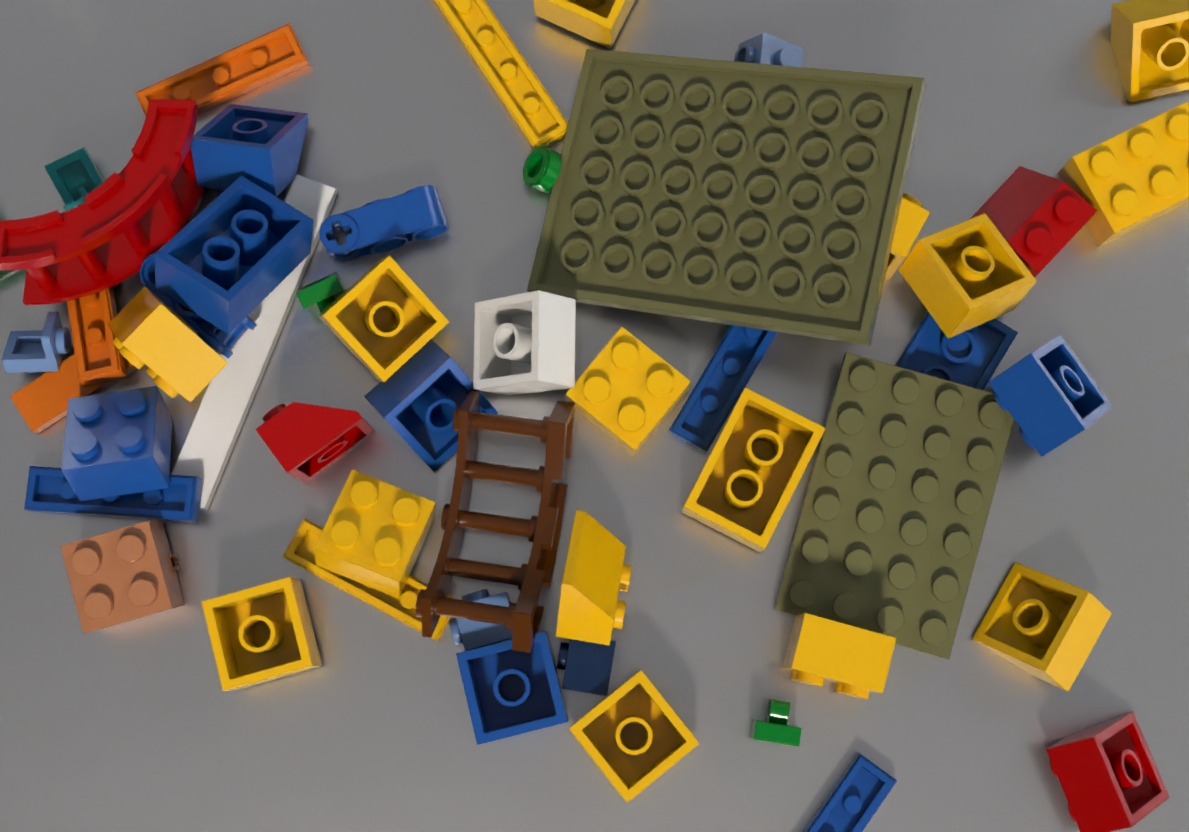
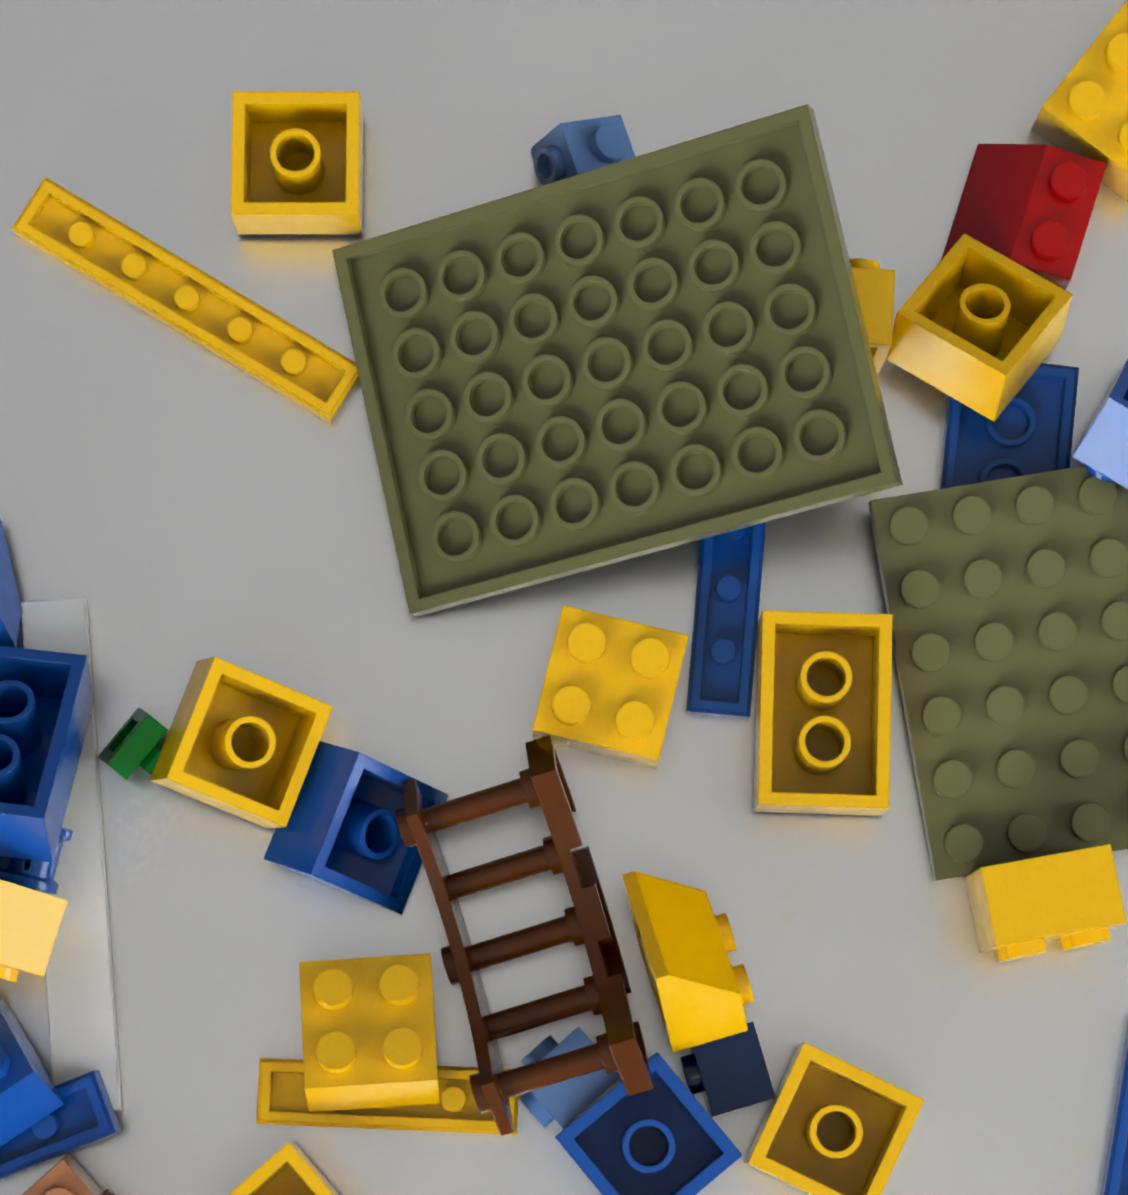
camera: 30 degrees left, 0 degrees up
red slope [256,402,375,483] -> none
blue piece [319,185,449,263] -> none
white brick [473,290,576,396] -> none
green tile [523,146,562,194] -> none
green tile [749,699,802,747] -> none

